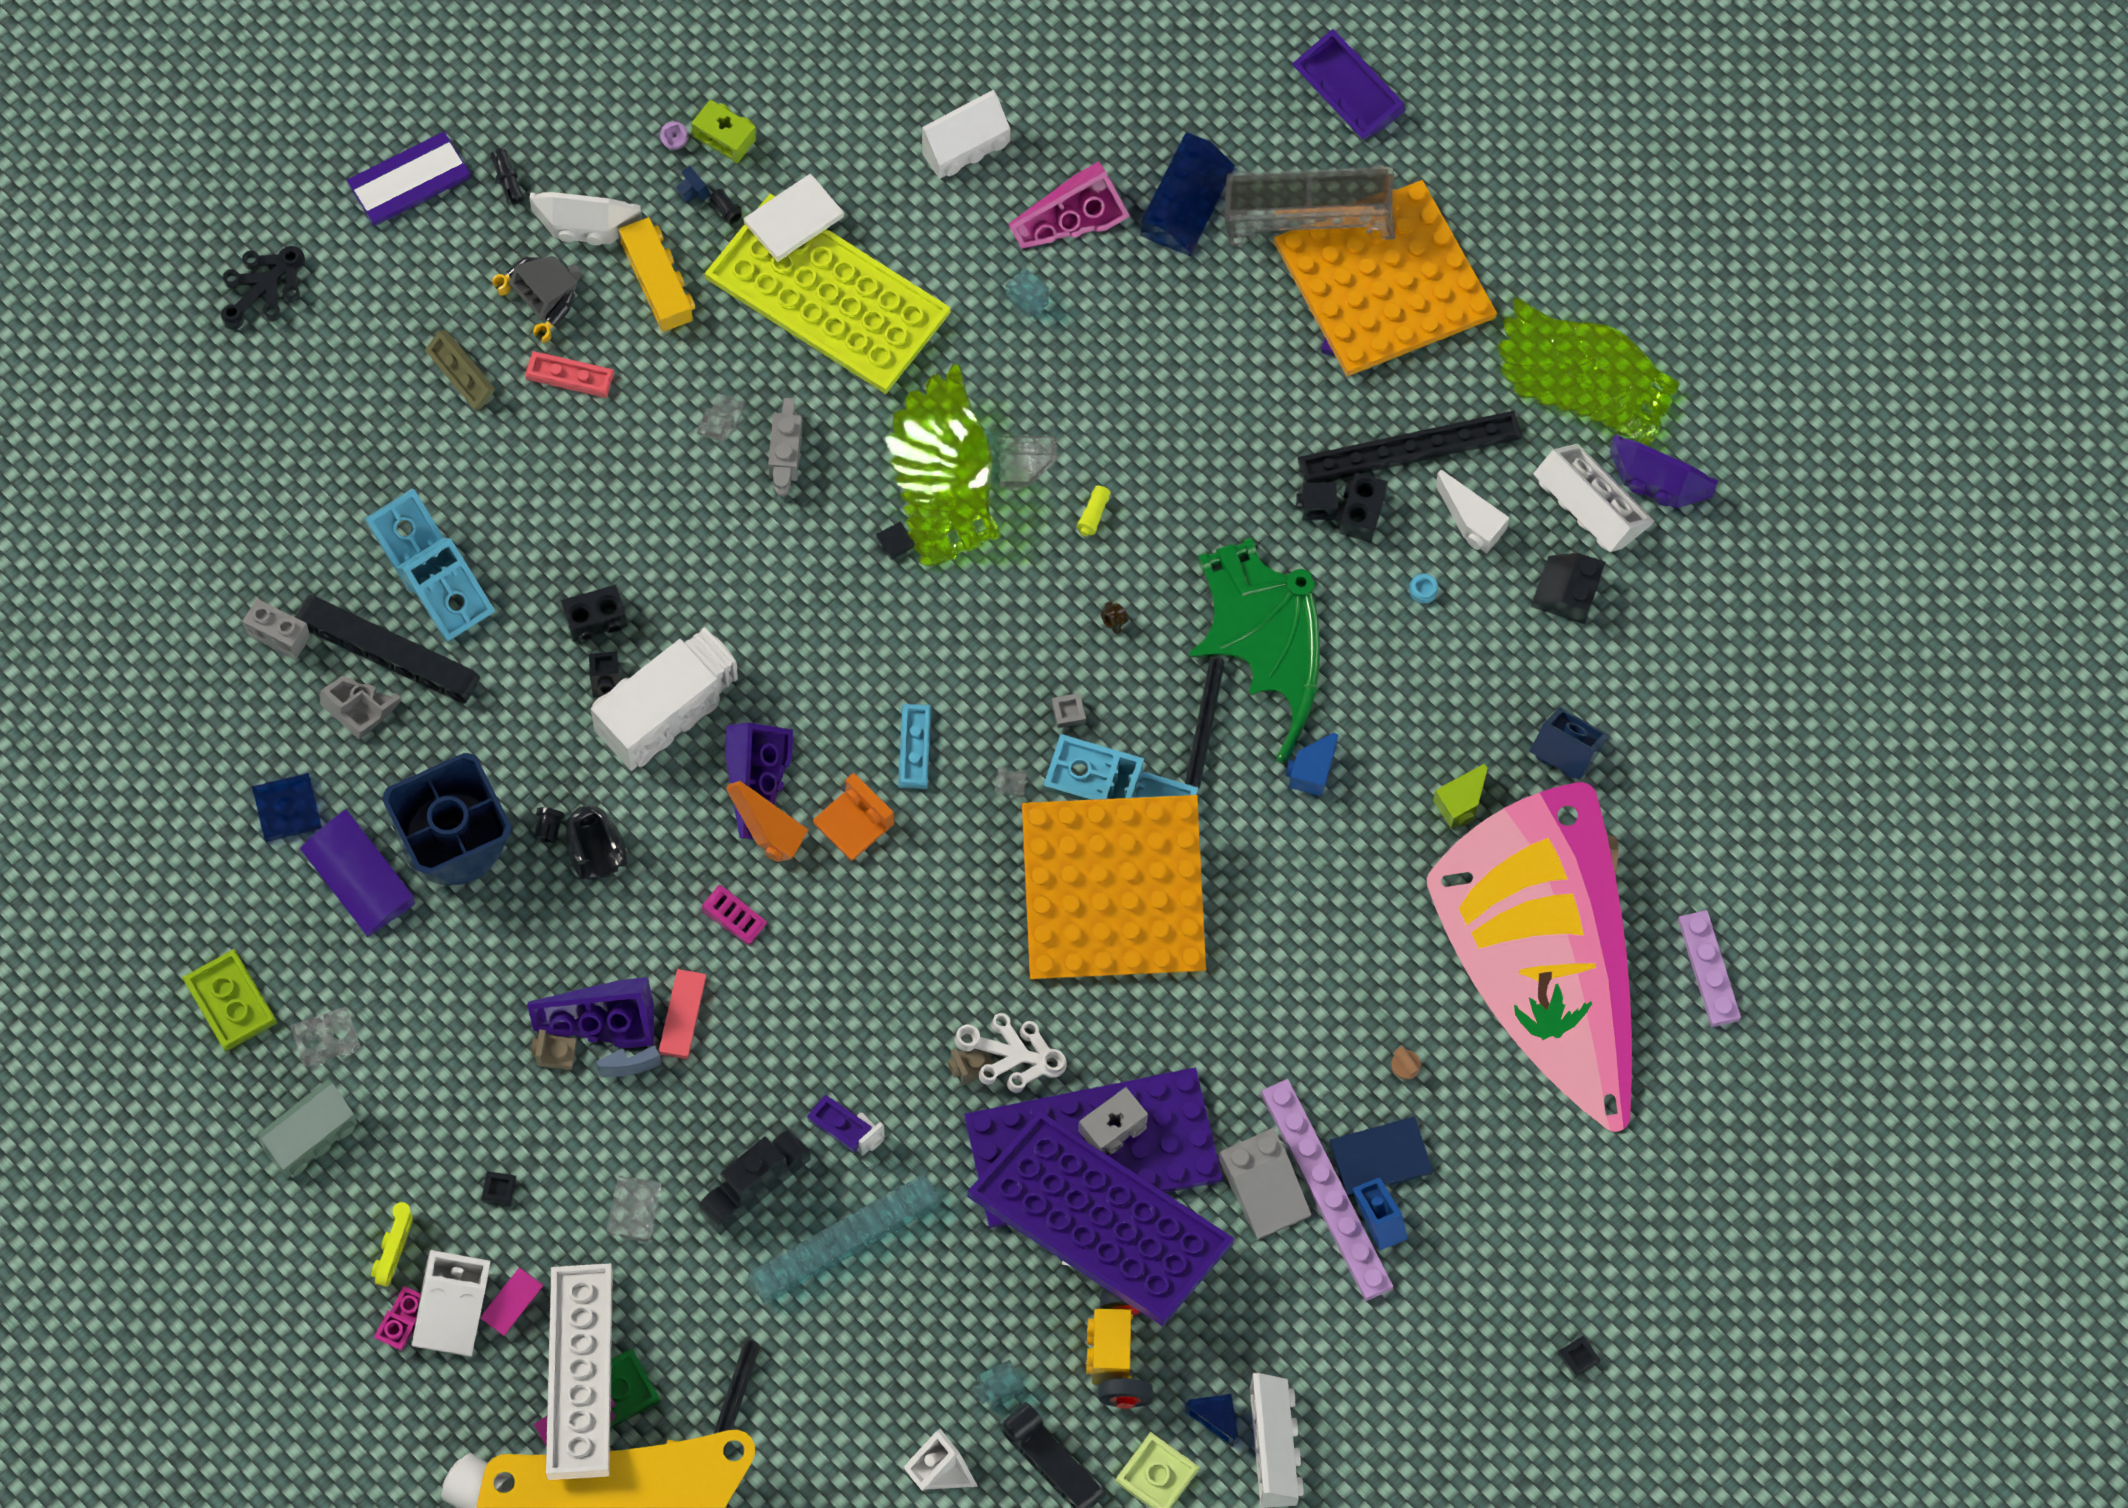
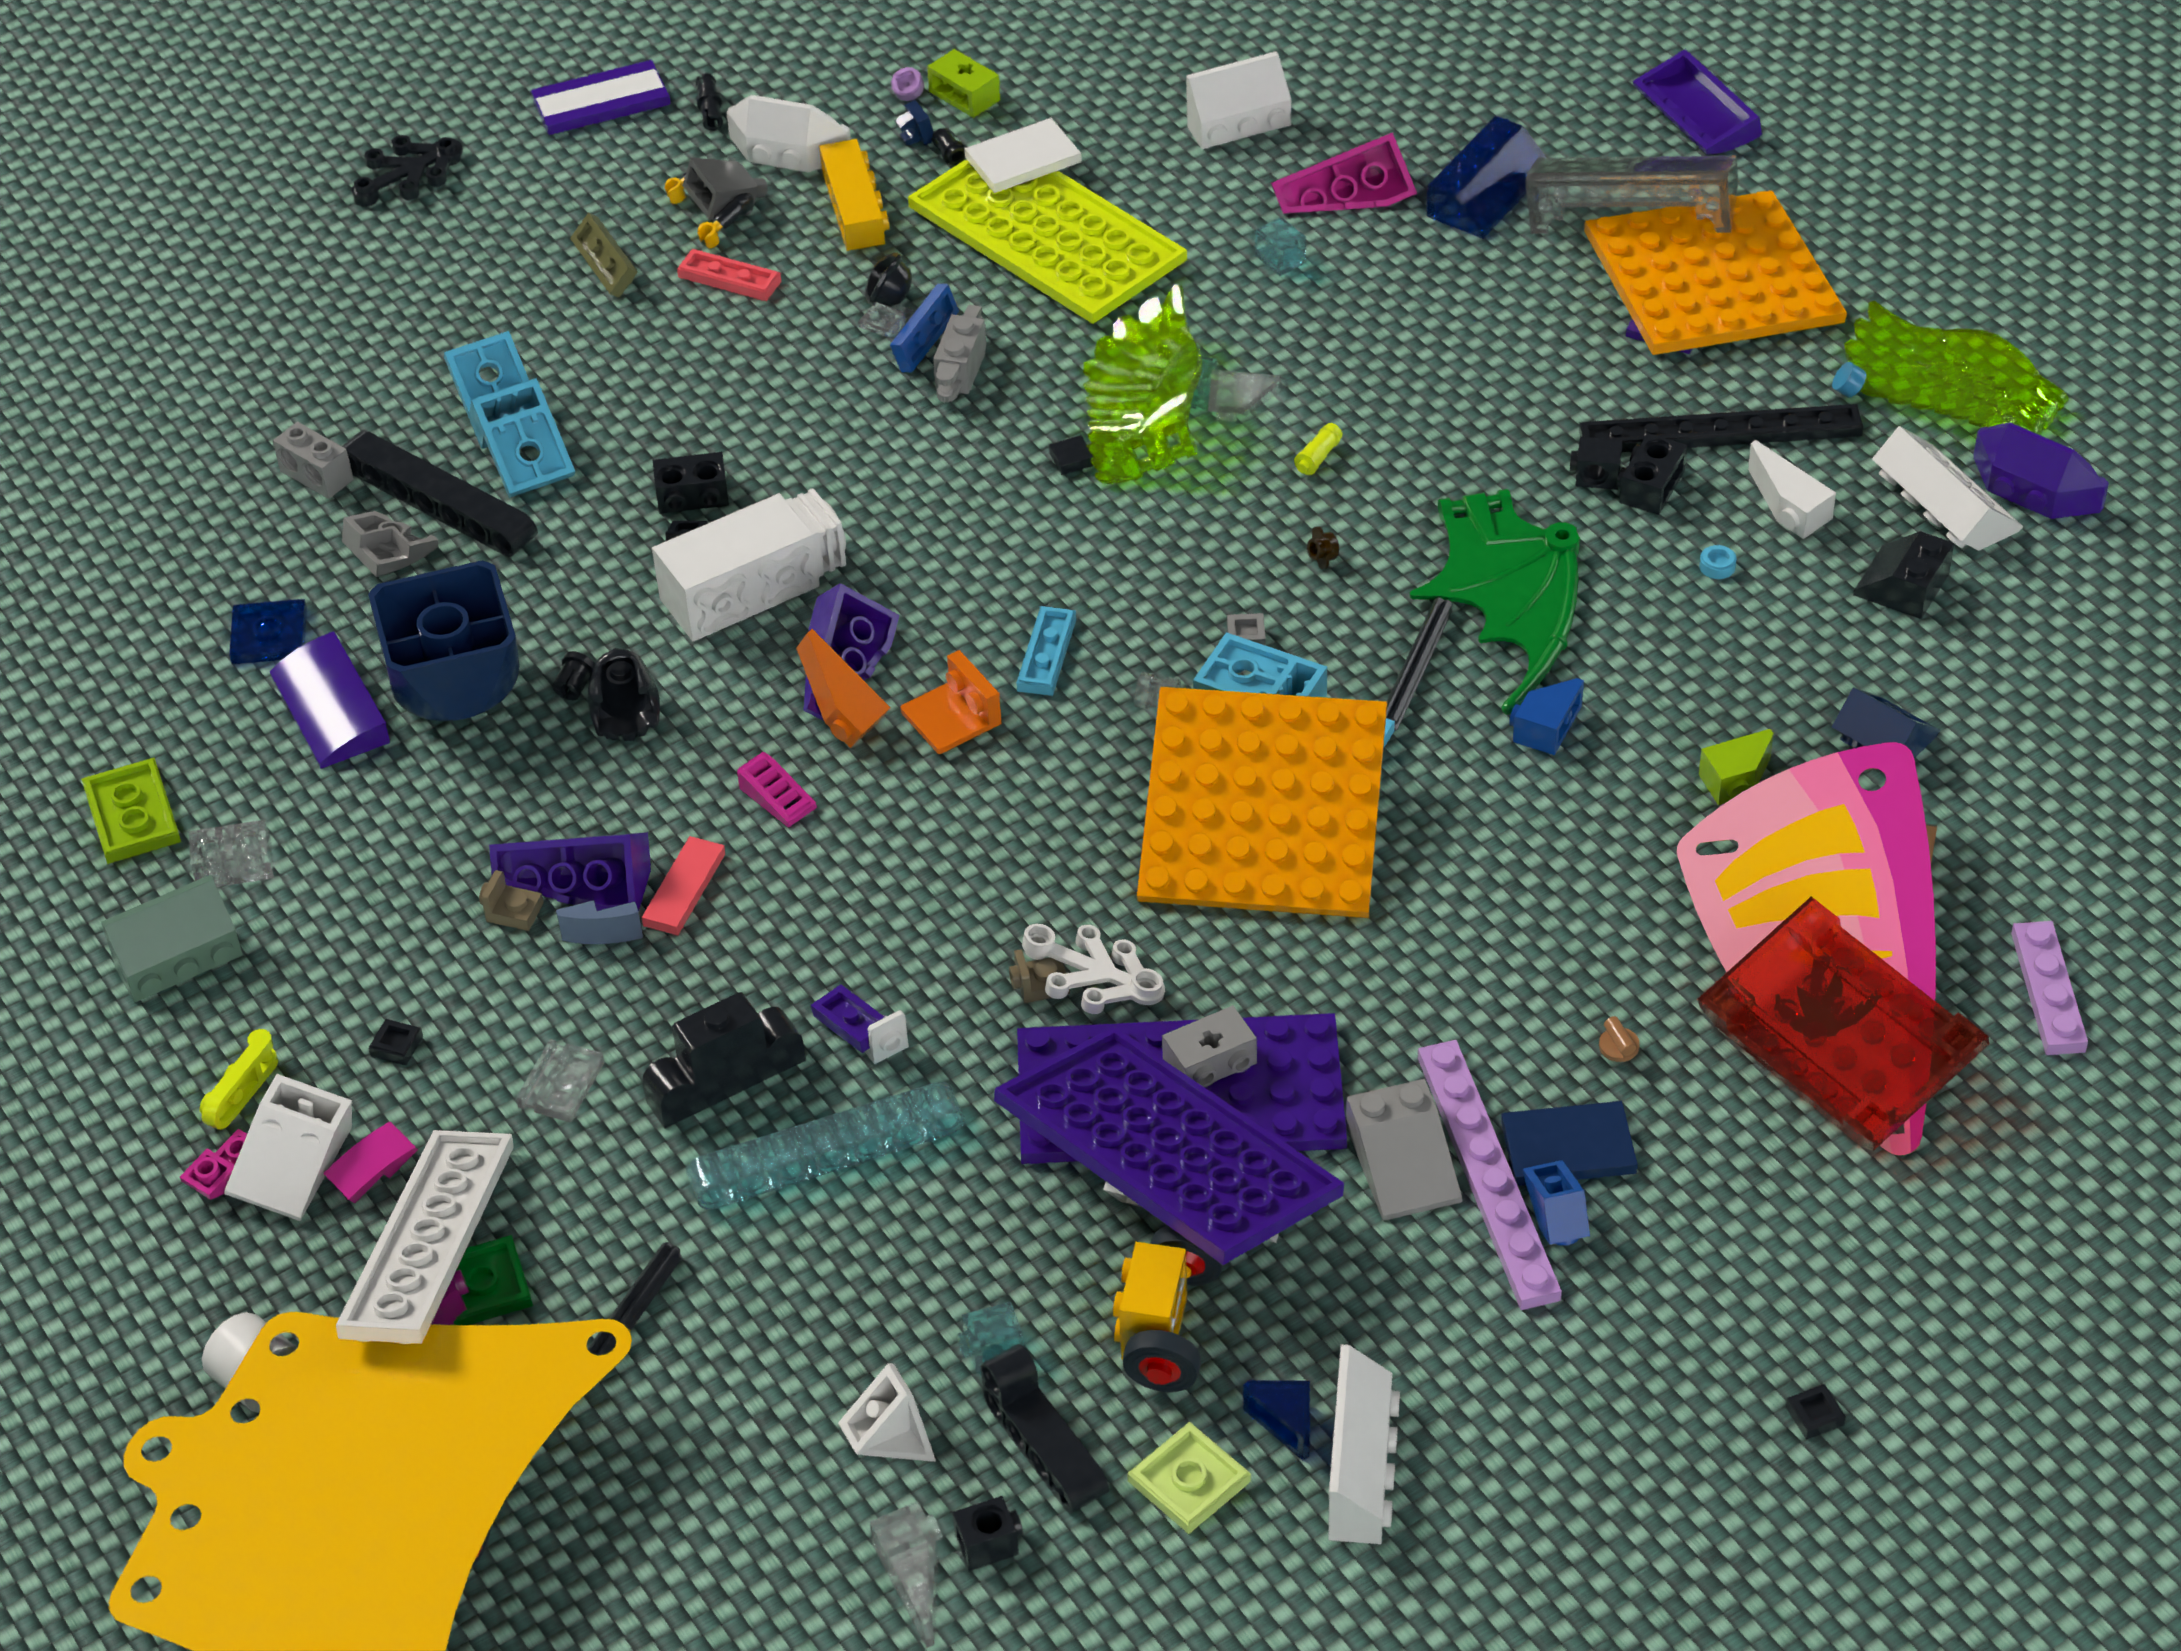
camera: 15 degrees right, 20 degrees down
none -> black helmet [865,252,912,308]
none -> blue plate [890,284,959,373]
none -> clear red slope [1698,896,1990,1151]
none -> dark azure piece [1832,362,1866,398]

